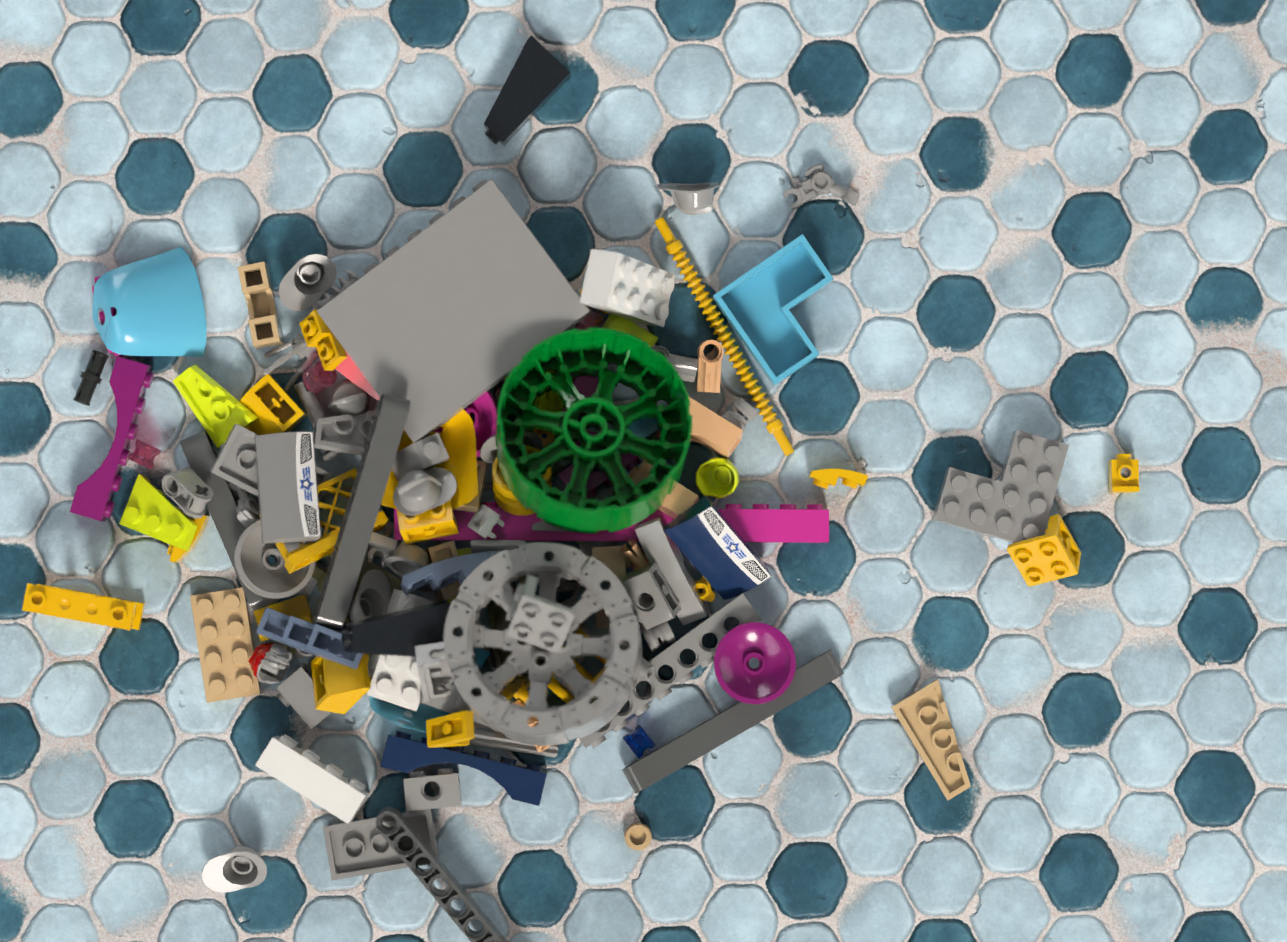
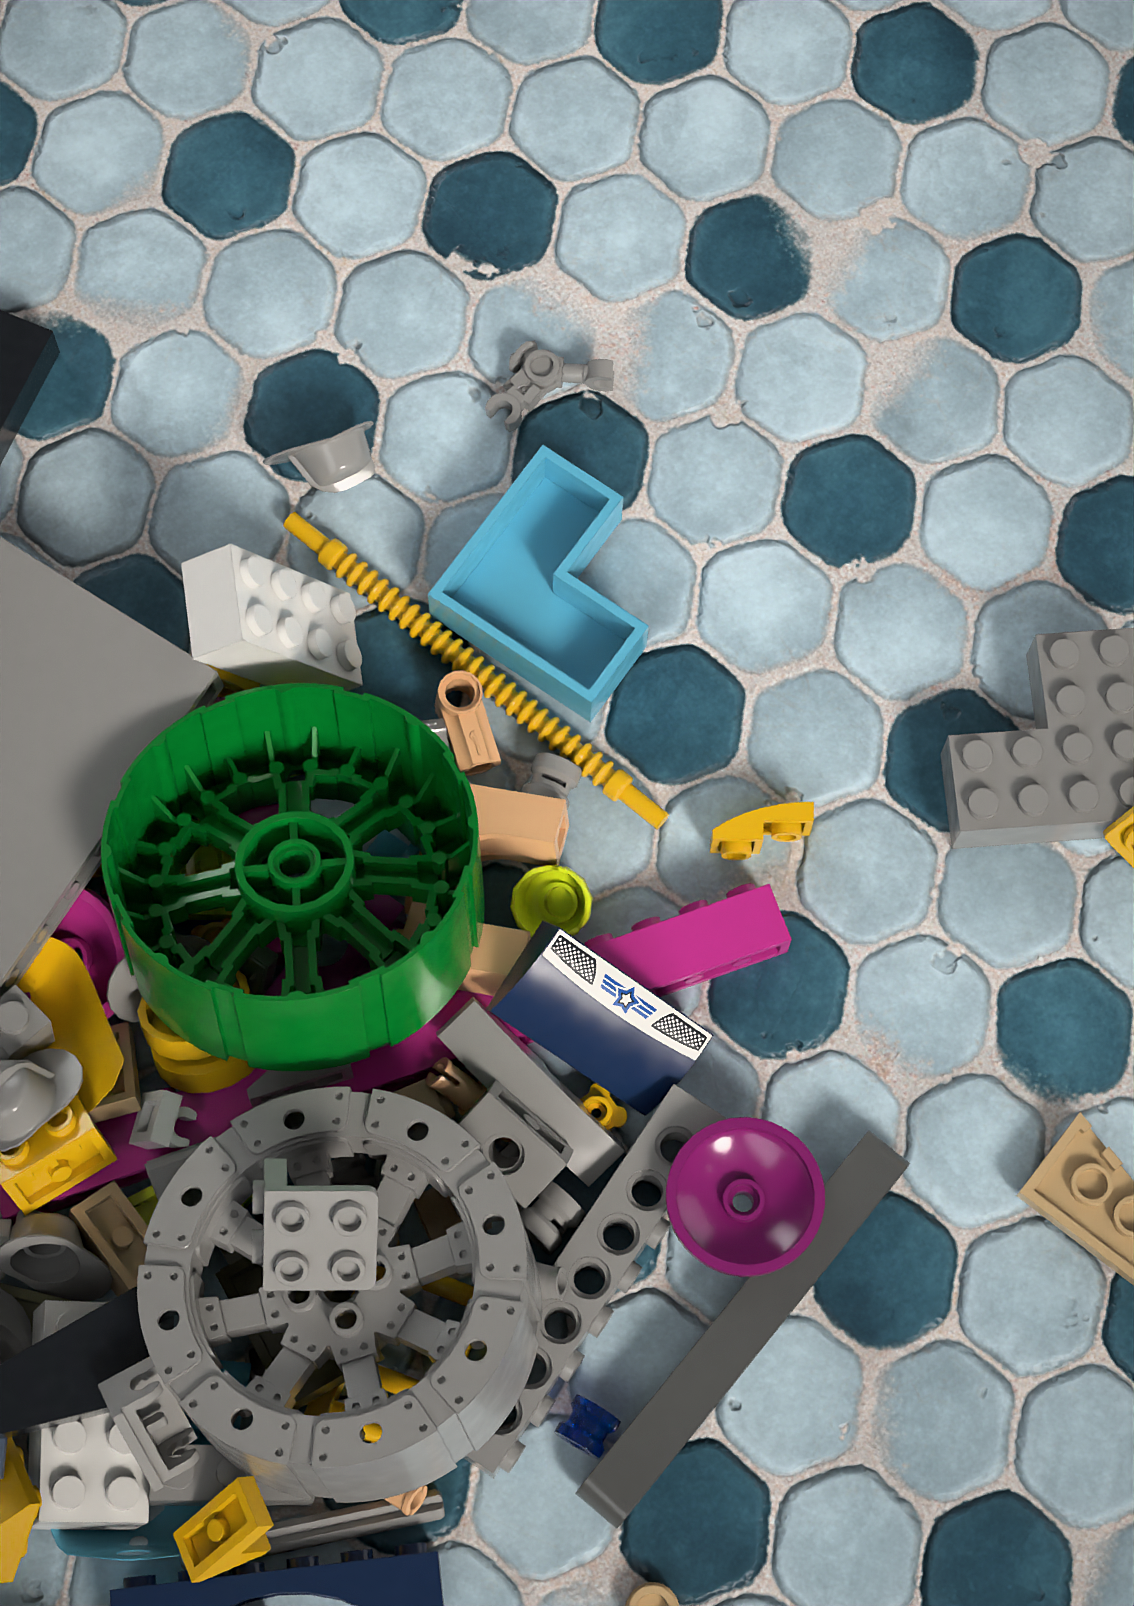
camera: 20 degrees left, 15 degrees down
sand blue slope [400,550,510,595] -> none

